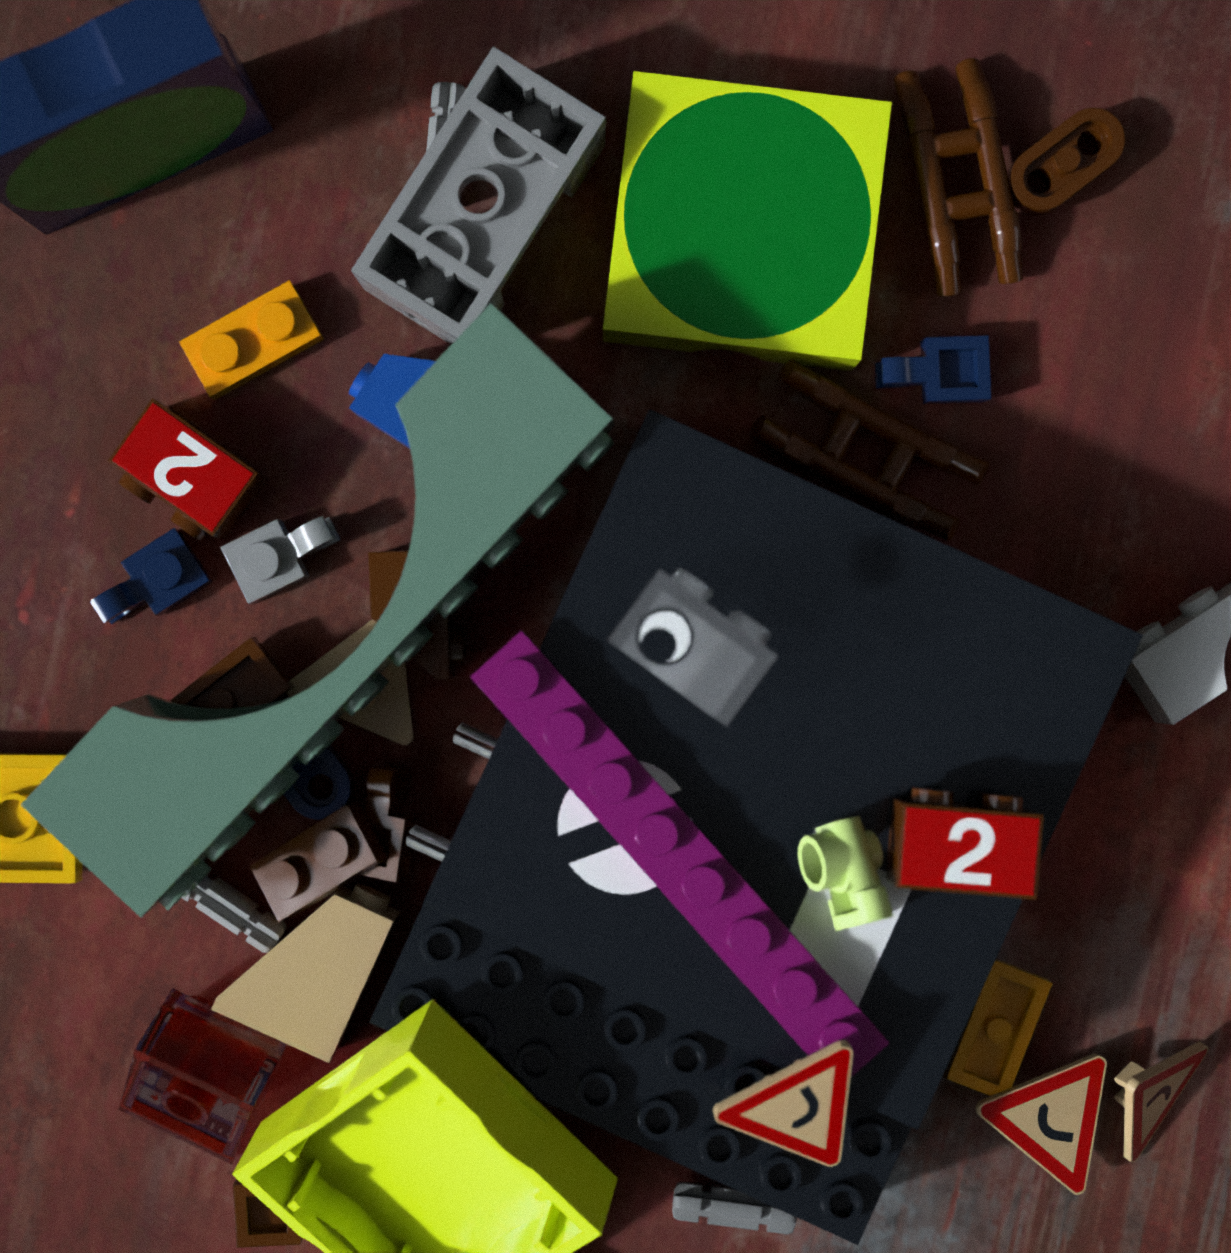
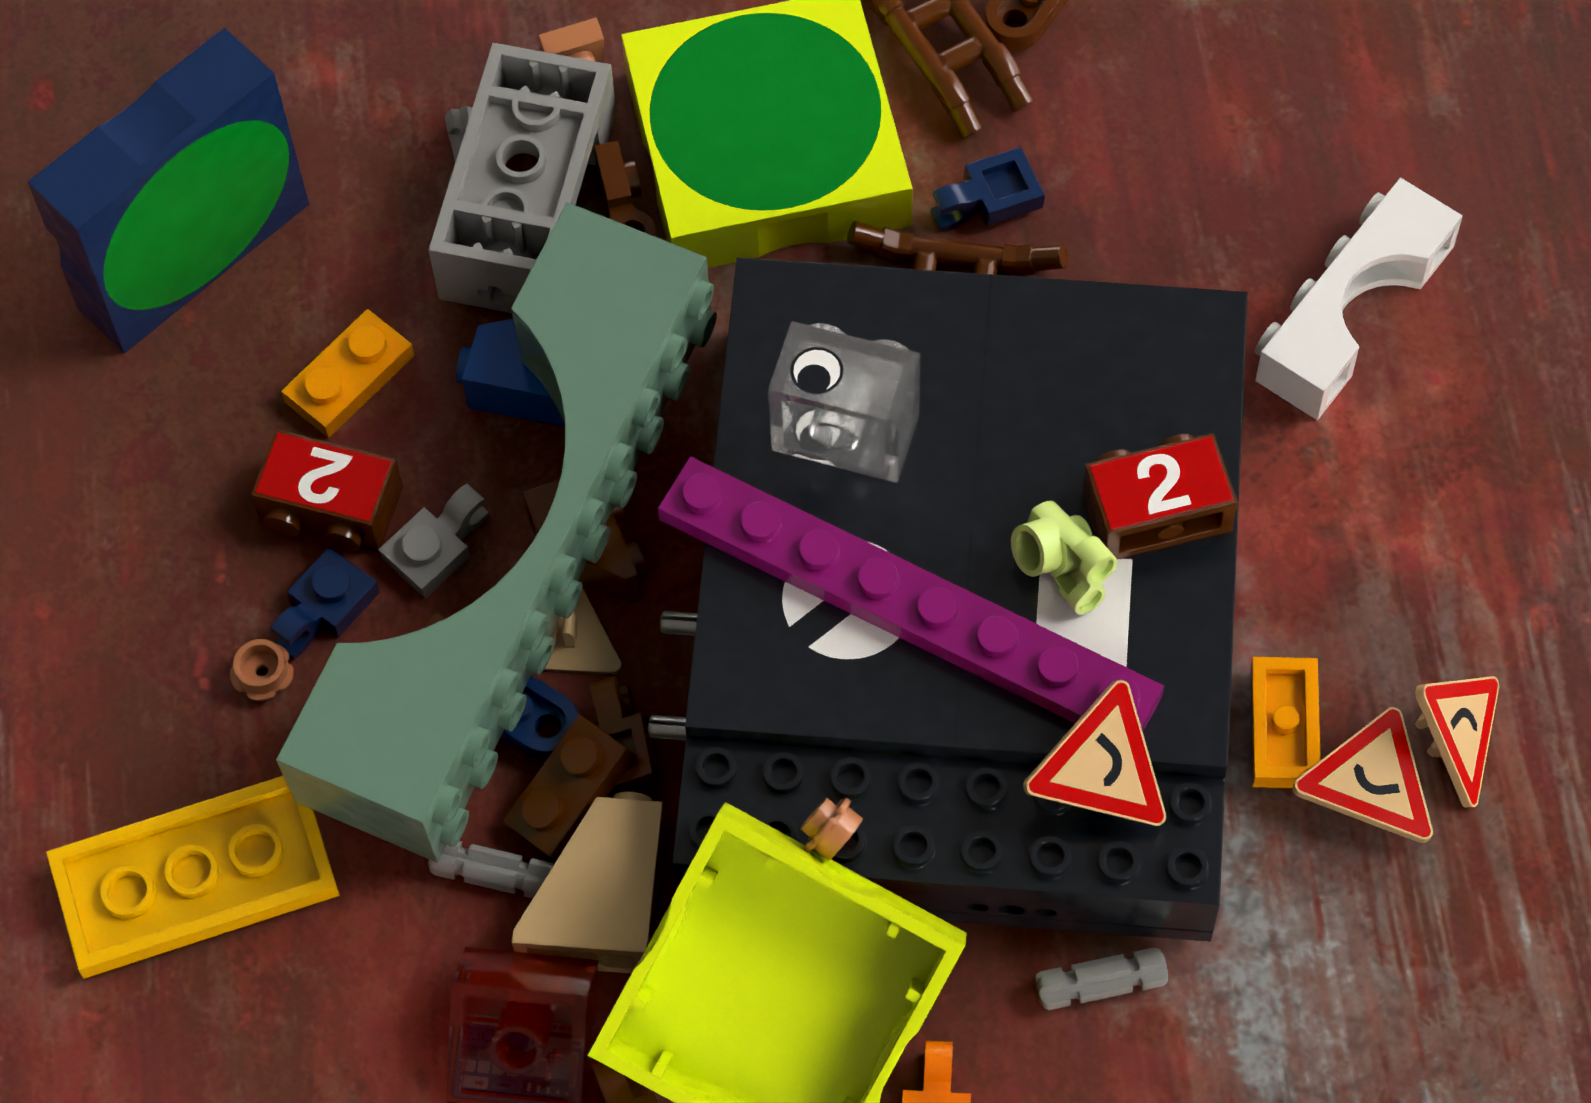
camera: 20 degrees left, 25 degrees down
none -> nougat plate [230,639,294,701]
none -> nougat plate [539,17,604,63]
none -> reddish brown plate [594,140,656,237]
none -> nougat plate [801,797,863,861]

